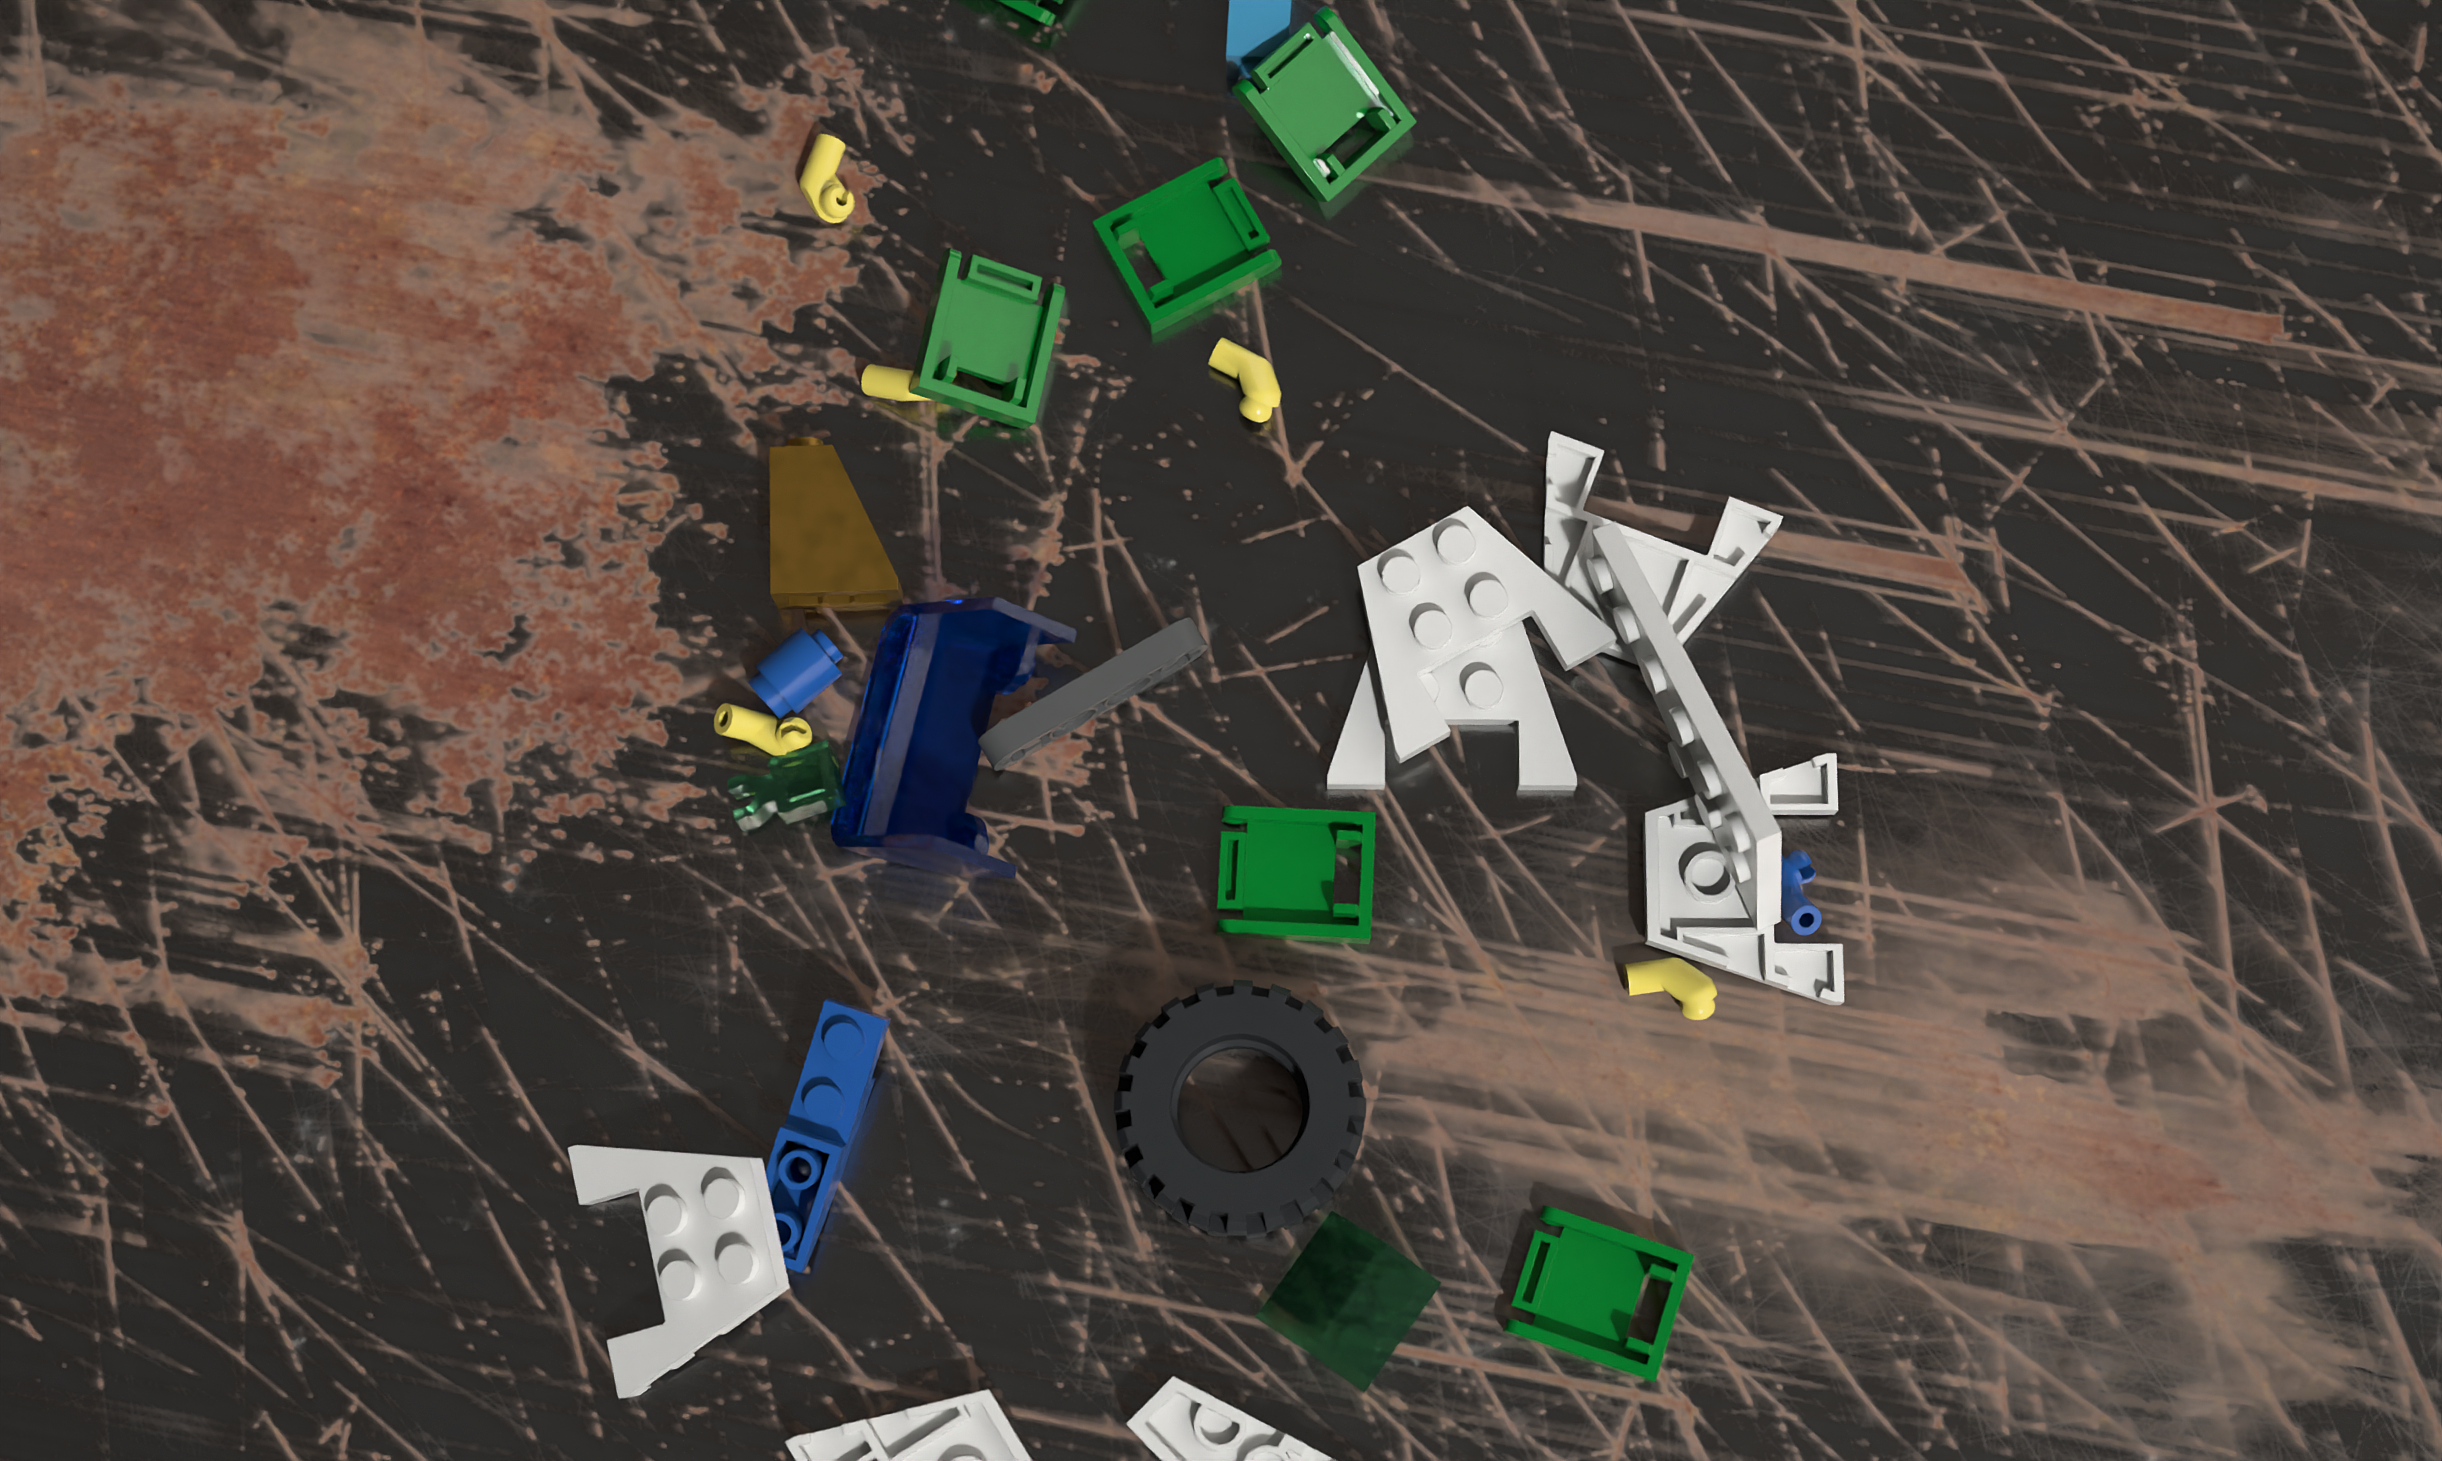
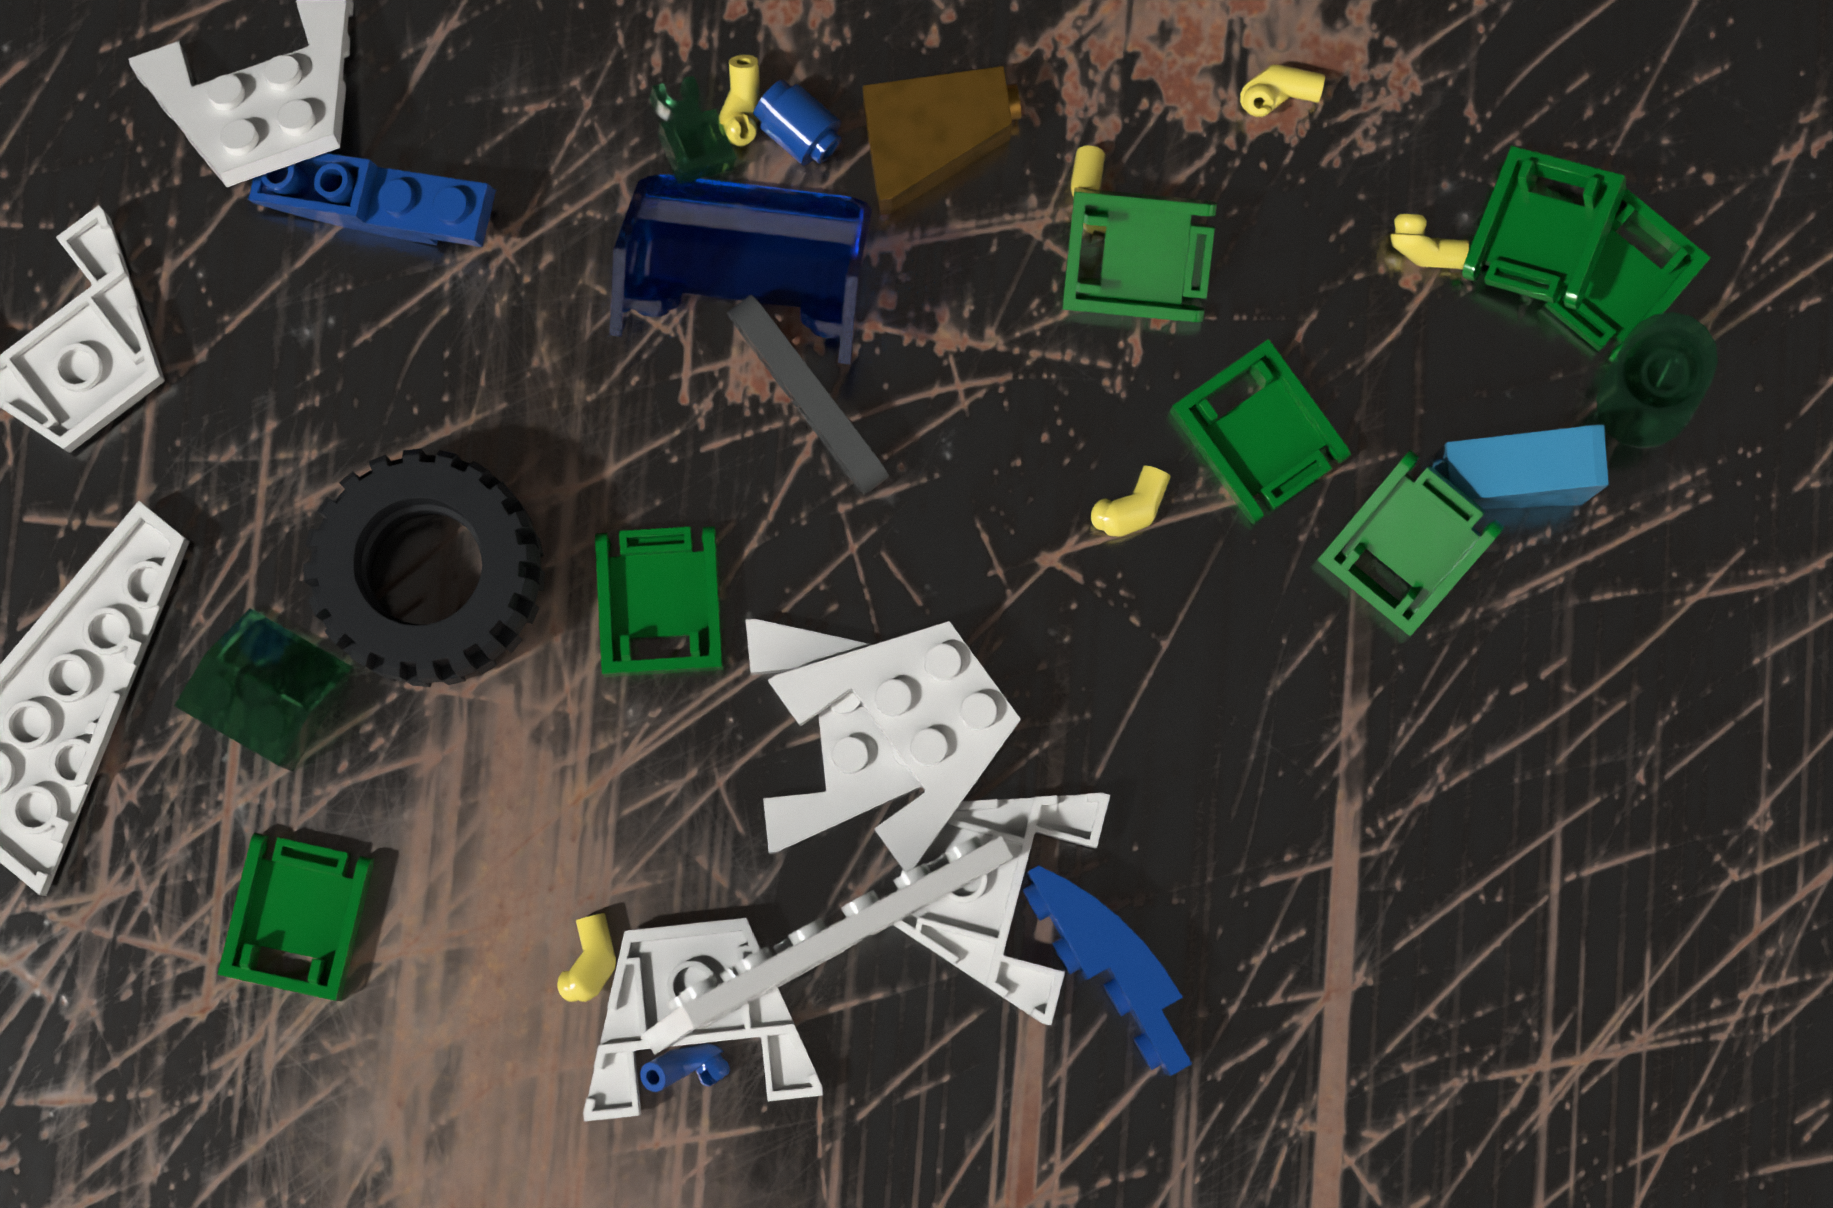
camera: 80 degrees right, 5 degrees up
none -> blue slope [1022,866,1192,1076]
none -> light yellow arm [1390,214,1469,269]

